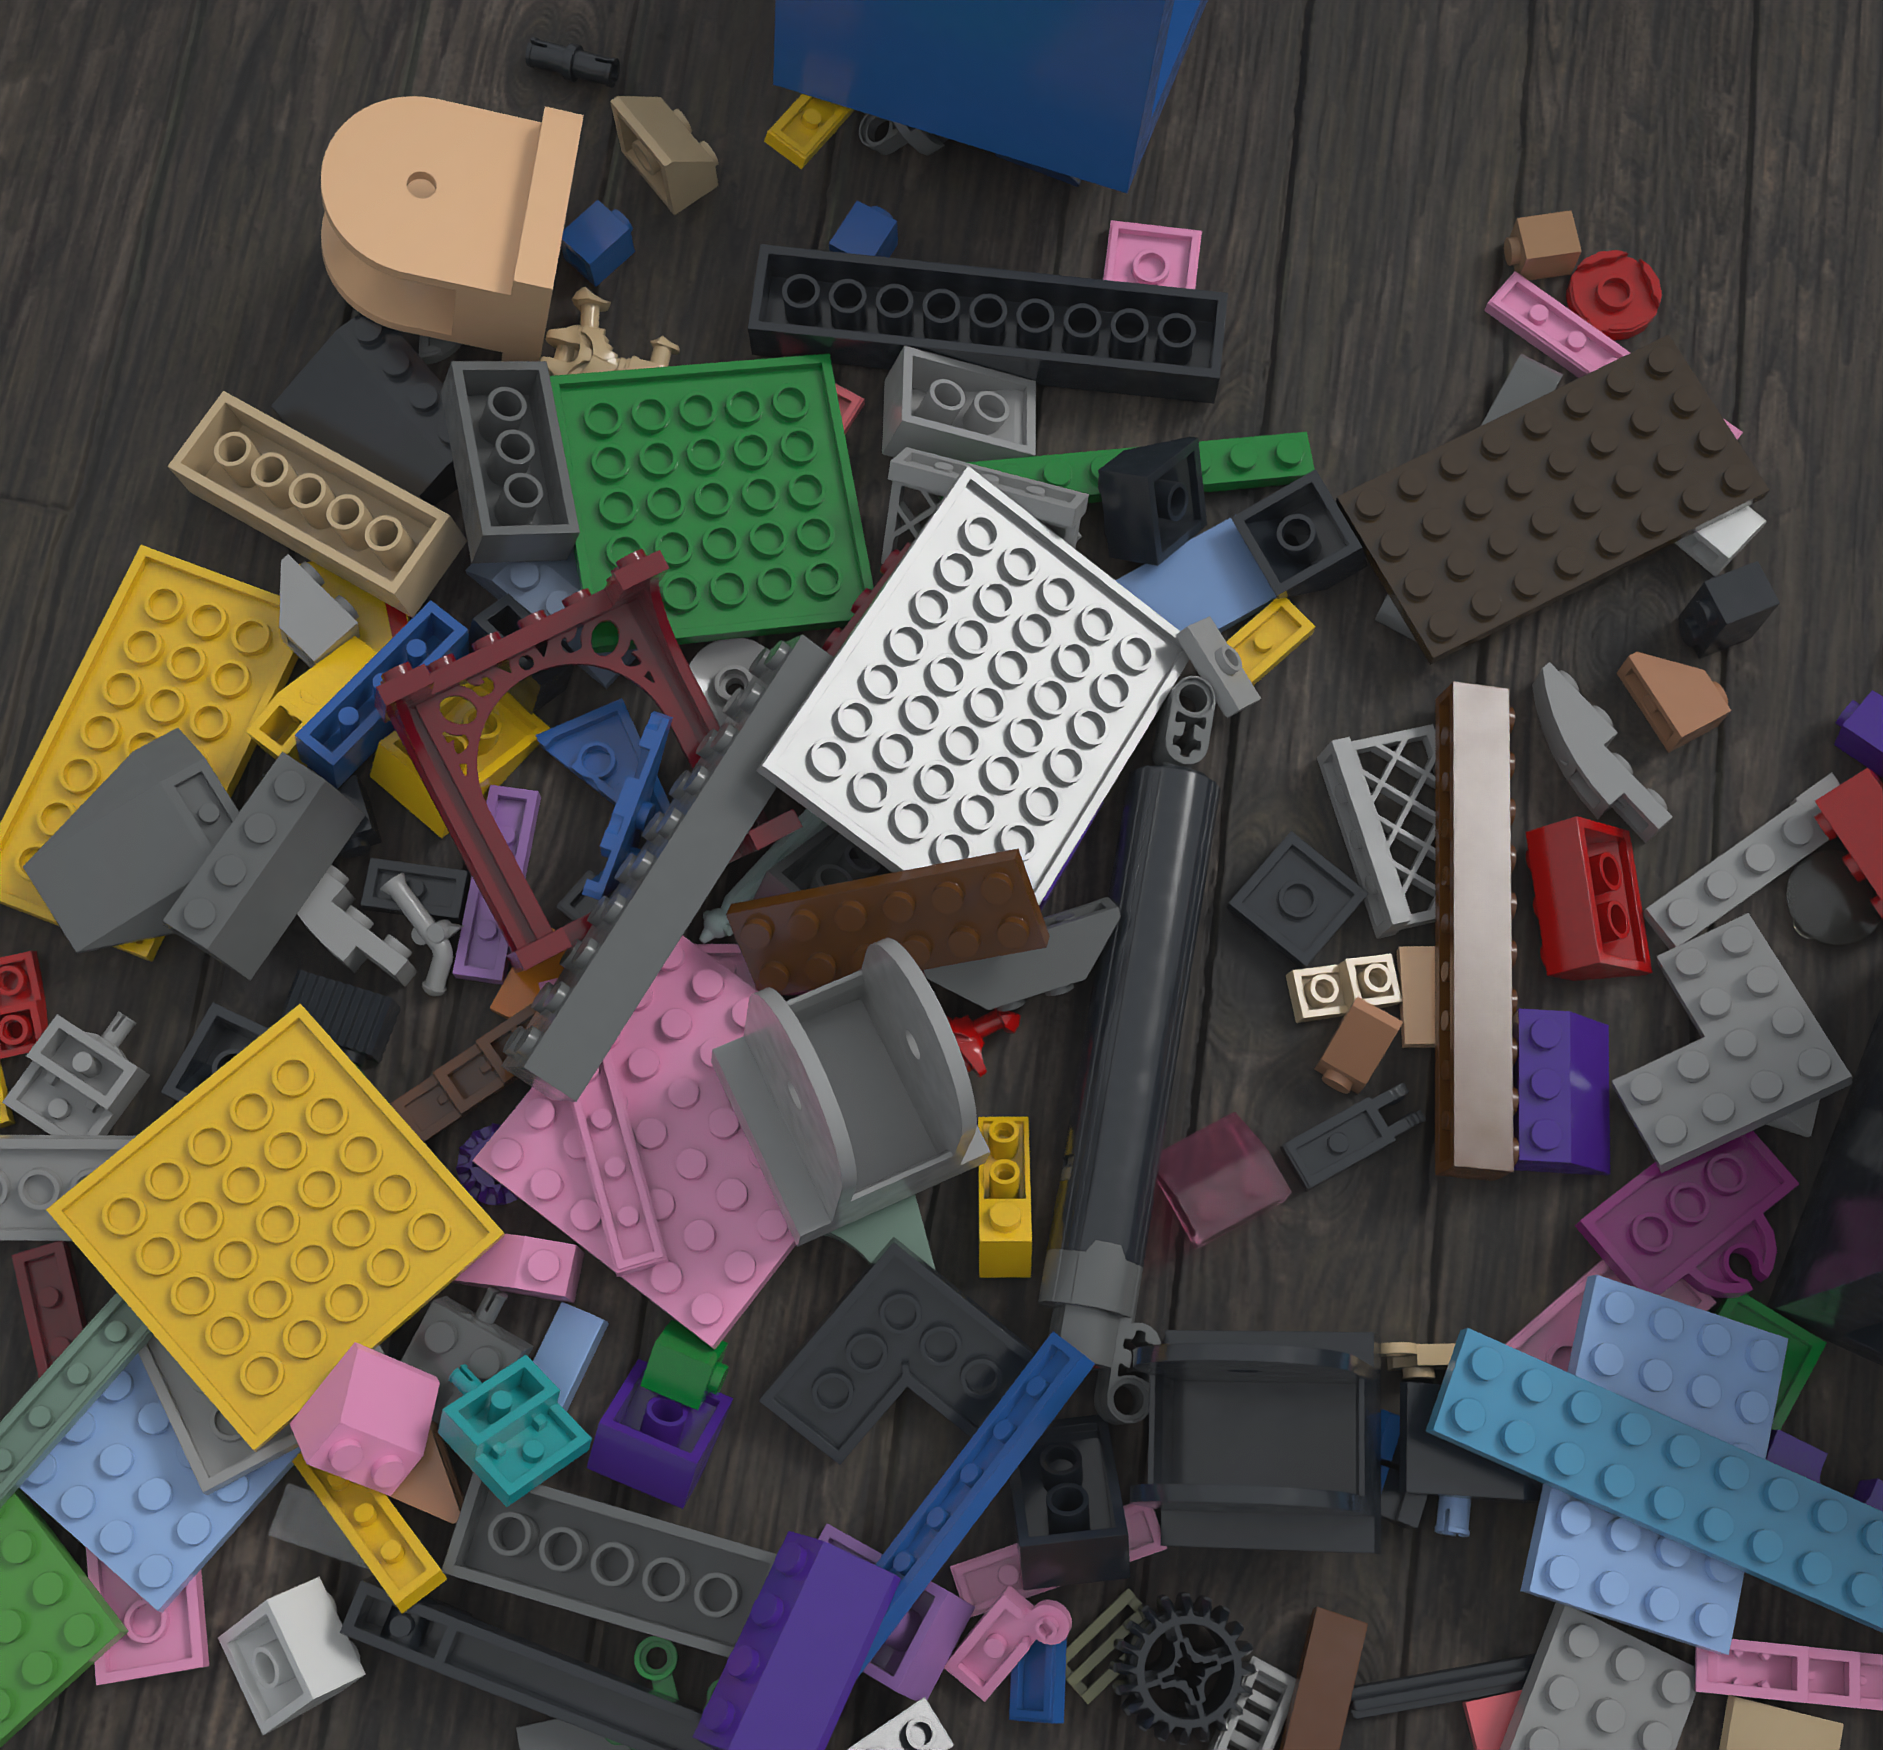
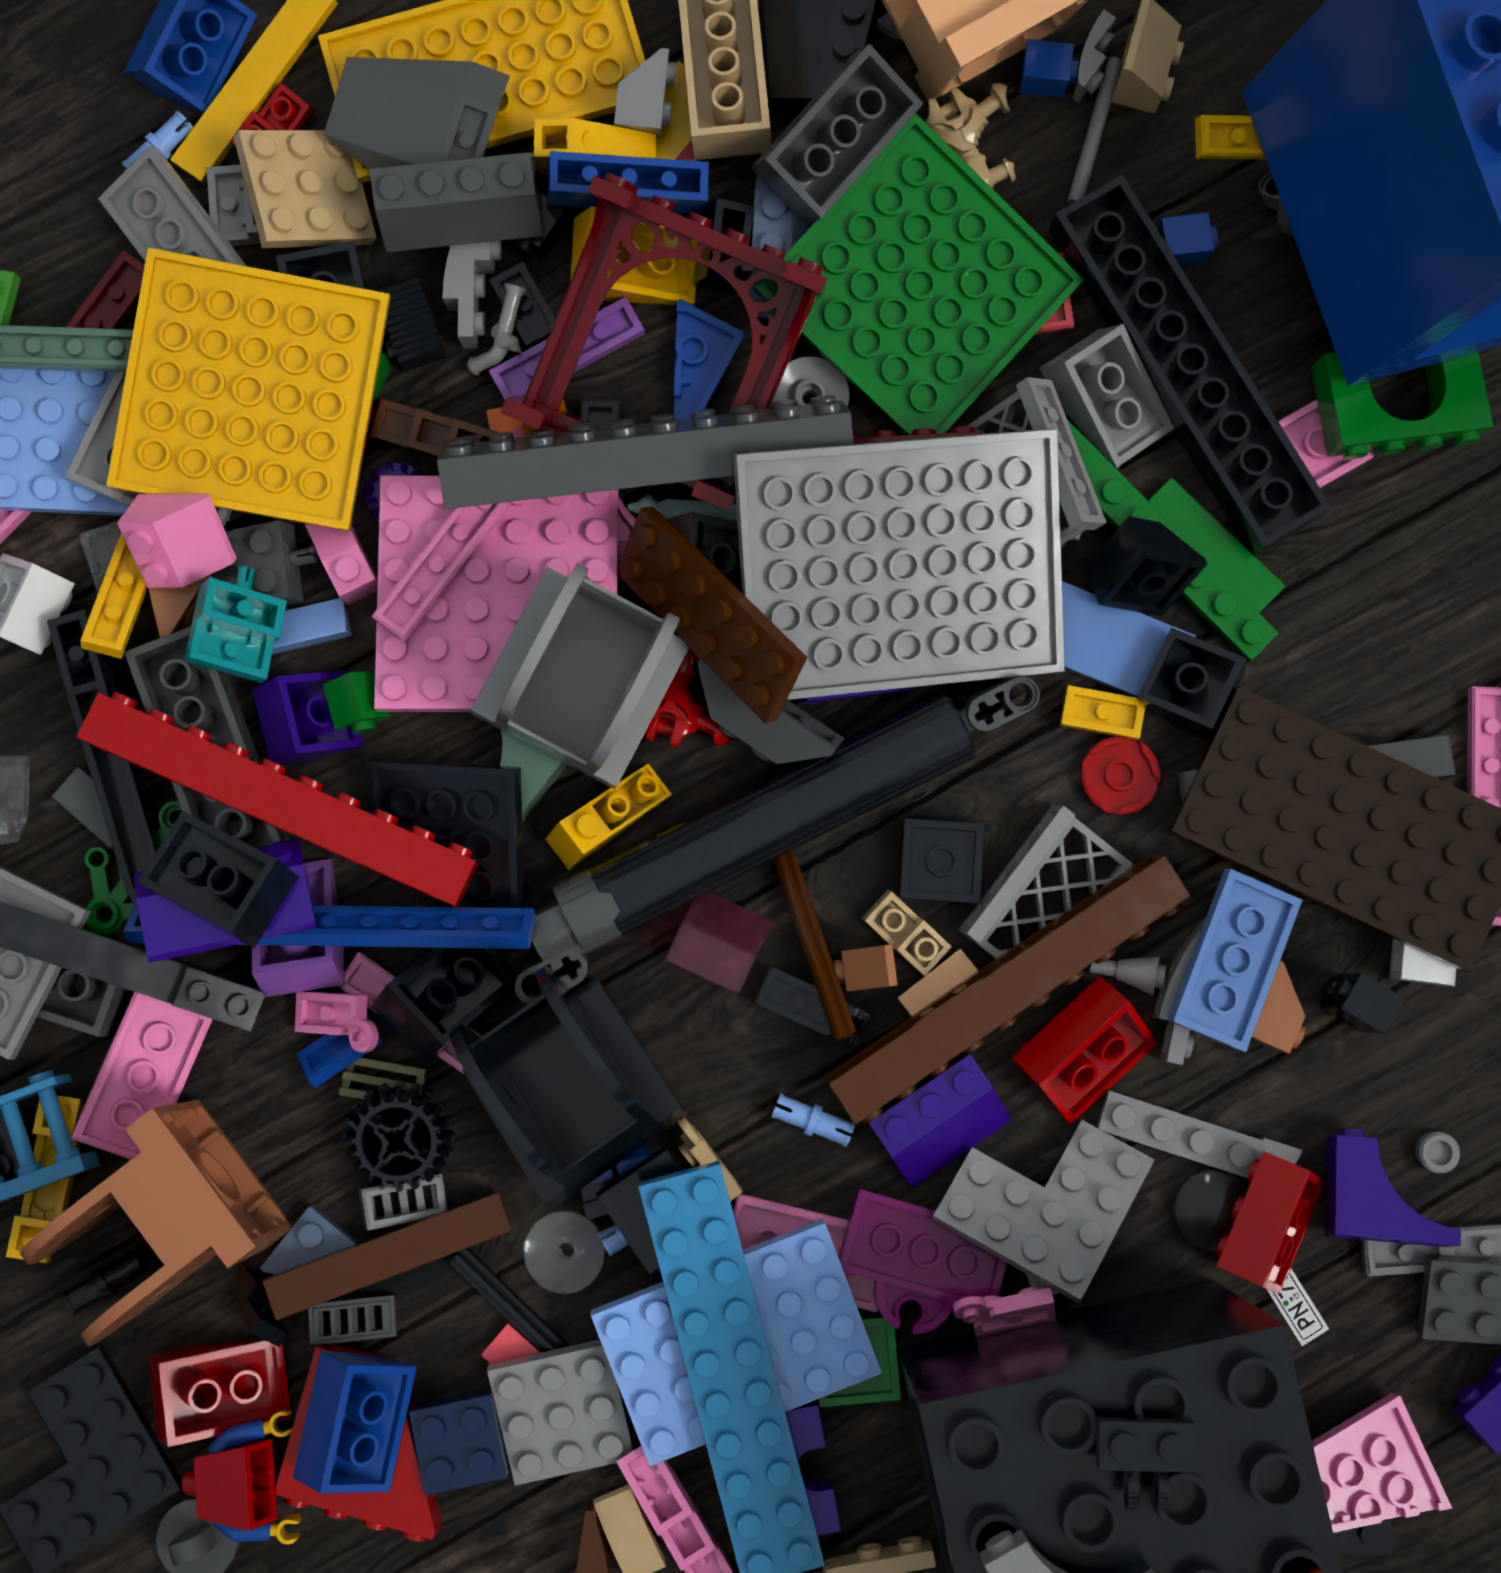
camera: 55 degrees right, 10 degrees up
blue wing [582,711,673,900] -> none
light grey plate [1176,616,1261,718] -> none
none -> red brick [76,691,478,907]
none -> black slope [137,811,299,948]
none -> tan plate [234,130,377,248]
none -> clear dish [524,1211,605,1294]
none -> light blue pin [771,1093,855,1147]
none -> reddish brown axle [773,850,856,1040]
none -> bright pink hinge [953,1287,1057,1337]
none -> light grey bar [1067,57,1123,204]
none -> light grey slope [1072,9,1116,103]
none -> red tile [1079,736,1161,816]
none -> light grey cone [1090,956,1166,996]
none -> green tile [1149,478,1286,613]
none -> medium blue plate [1167,869,1302,1052]
none -> green arch [1311,352,1494,460]

